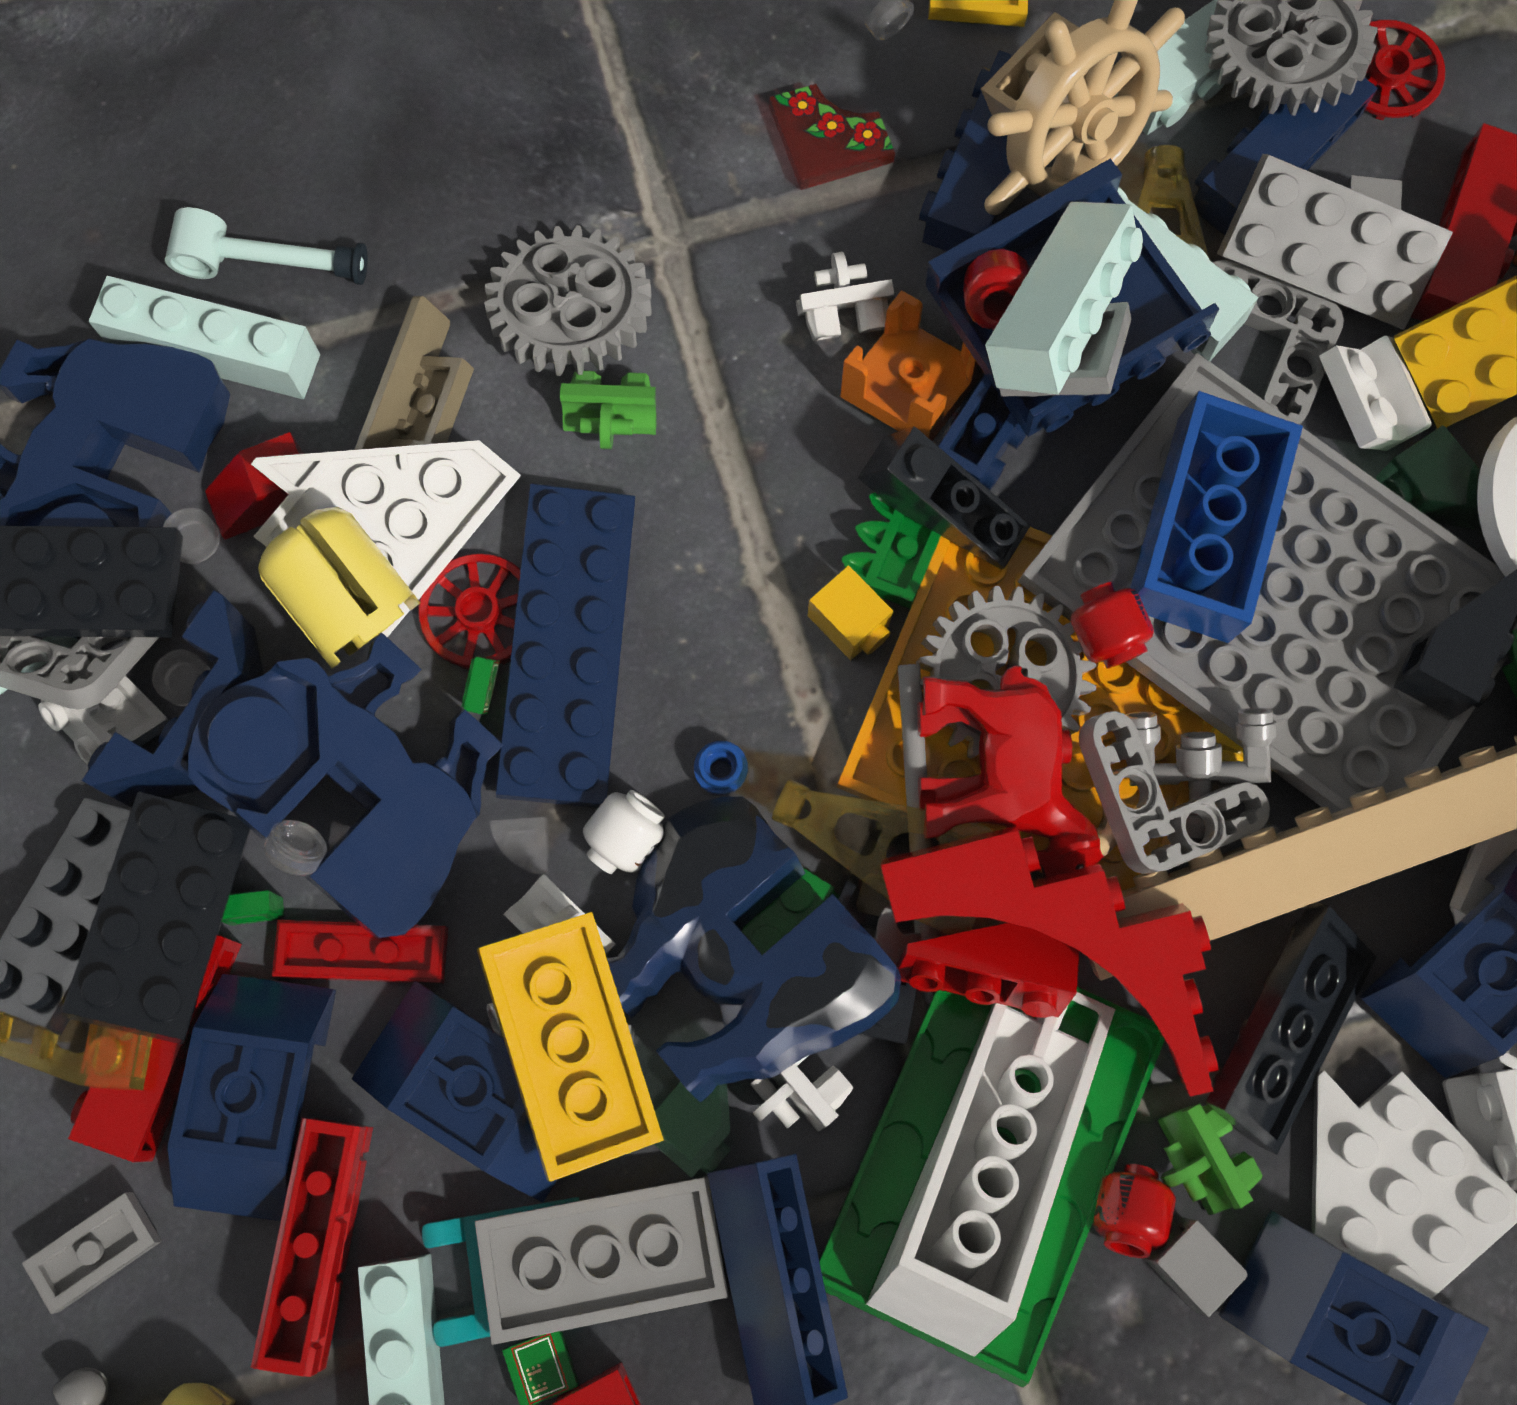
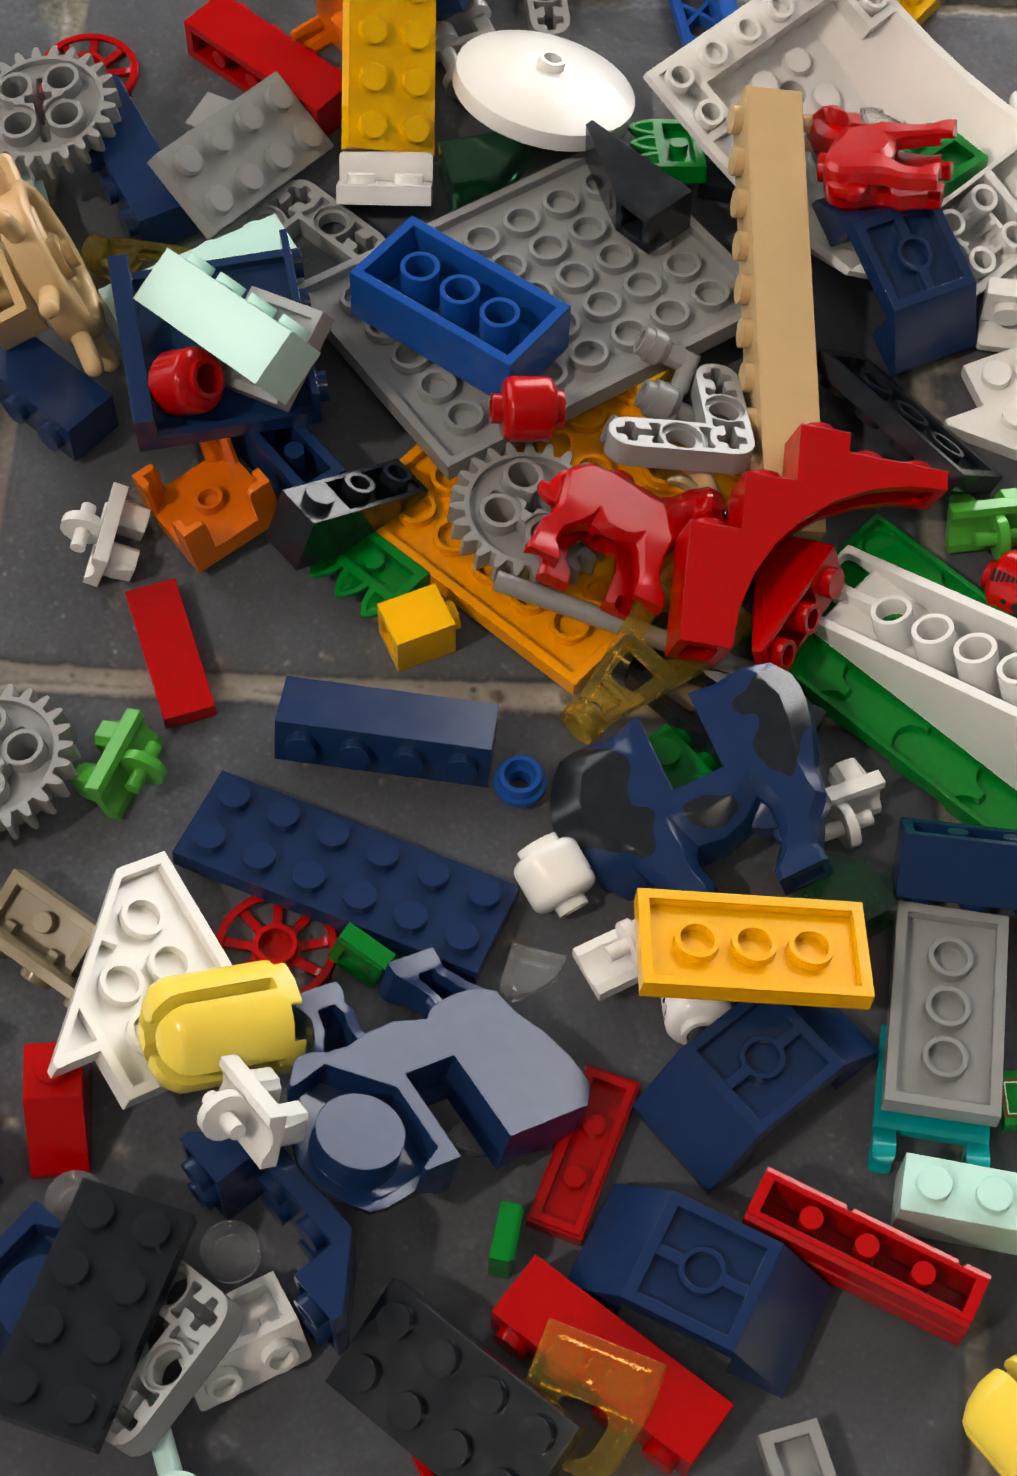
camera: 70 degrees left, 15 degrees down
black plate [61,792,251,1045] -> none
clear tile [263,820,327,876] -> none
none -> red tile [125,578,217,729]
none -> white hips [197,1054,309,1169]
none -> dark blue brick [275,676,499,787]

